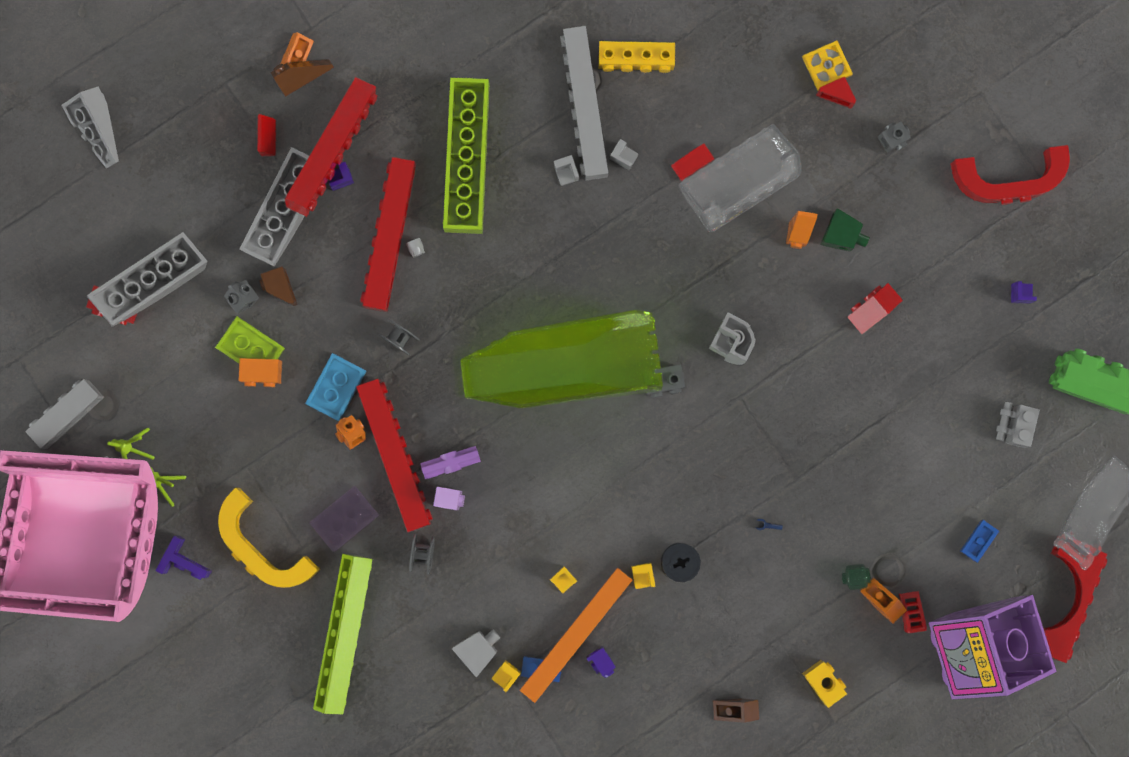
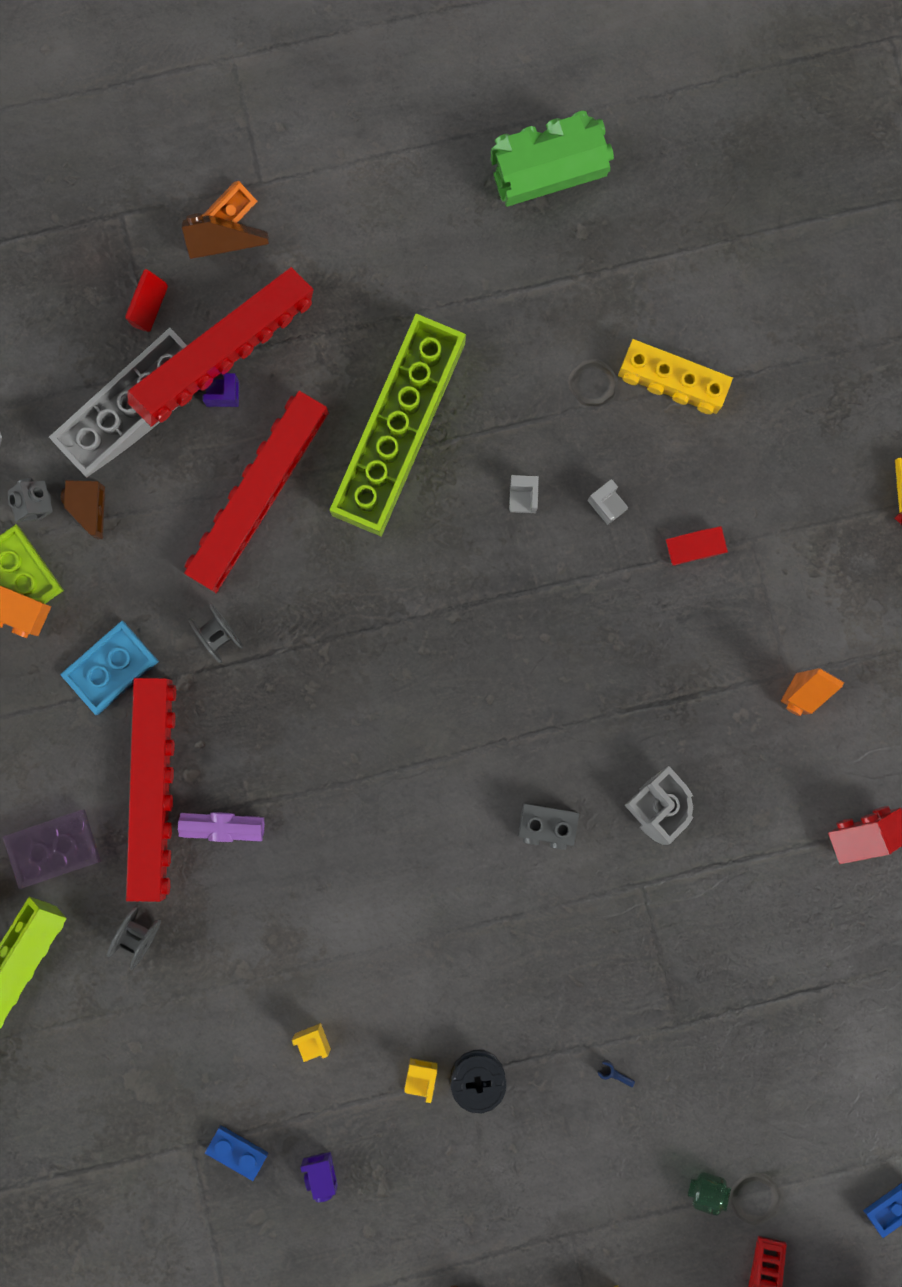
camera: 20 degrees right, 0 degrees up
orange brick [335,415,366,450] -> none
light grey hose [406,238,425,258] -> none
lavender brick [433,487,465,510] -> none
light grey torso [452,629,501,677] -> none
clear neon green windscreen [460,310,663,409] -> none
yellow panel [492,660,521,692] -> none
orange tile [520,568,632,703] -> none
light grey brick [560,26,608,181] -> none
clear windscreen [678,124,802,232] -> none
dark green torso [820,208,870,251] -> none
orange slope [860,578,907,624] -> none

